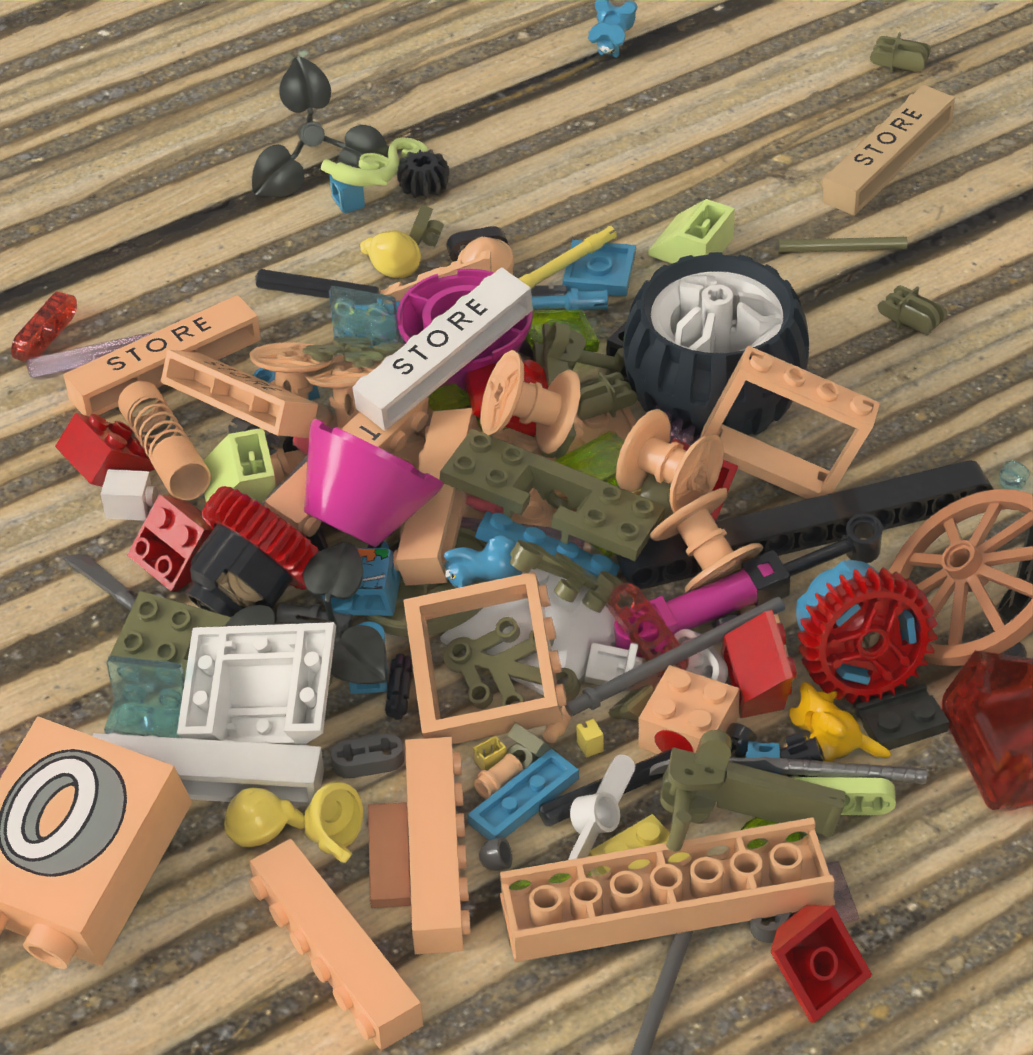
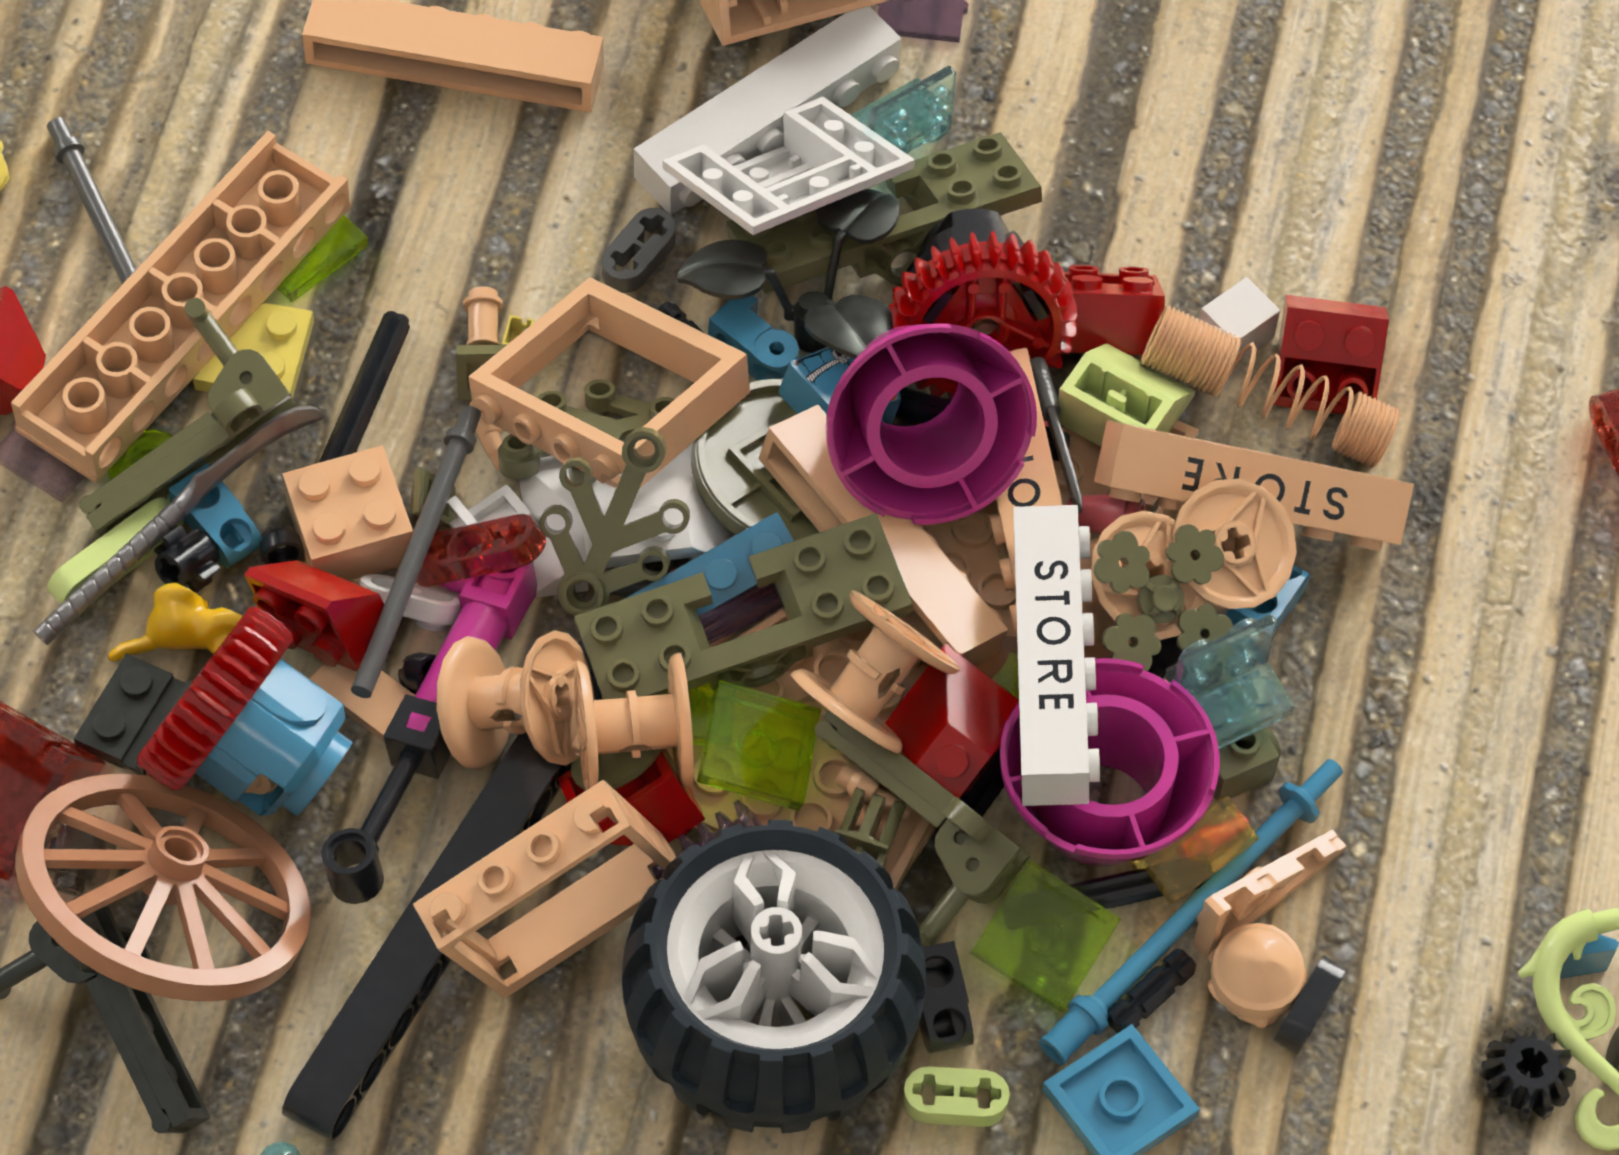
camera: 130 degrees right, 15 degrees up
axle [26,332,152,378] -> none
dark grey piece [63,554,136,611] -> none
light nougat brick [64,295,261,417] -> none
light yellow hat [224,788,305,847] -> none
black axle [255,269,379,303] -> none
light yellow hat [304,781,363,863] -> none
light yellow hat [360,230,421,278] -> none
nougat tile [368,802,411,908] -> none
light nougat brick [405,737,471,954] -> none
olive tile [409,204,444,247] -> none
dark azure animal [444,535,522,588] -> none
dark azure plate [468,749,579,840] -> none
dark grey hinge [479,837,512,871] -> none
light yellow piece [518,226,617,289] -> none
white piece [569,754,635,860] -> none
light yellow piece [576,718,604,758] -> none

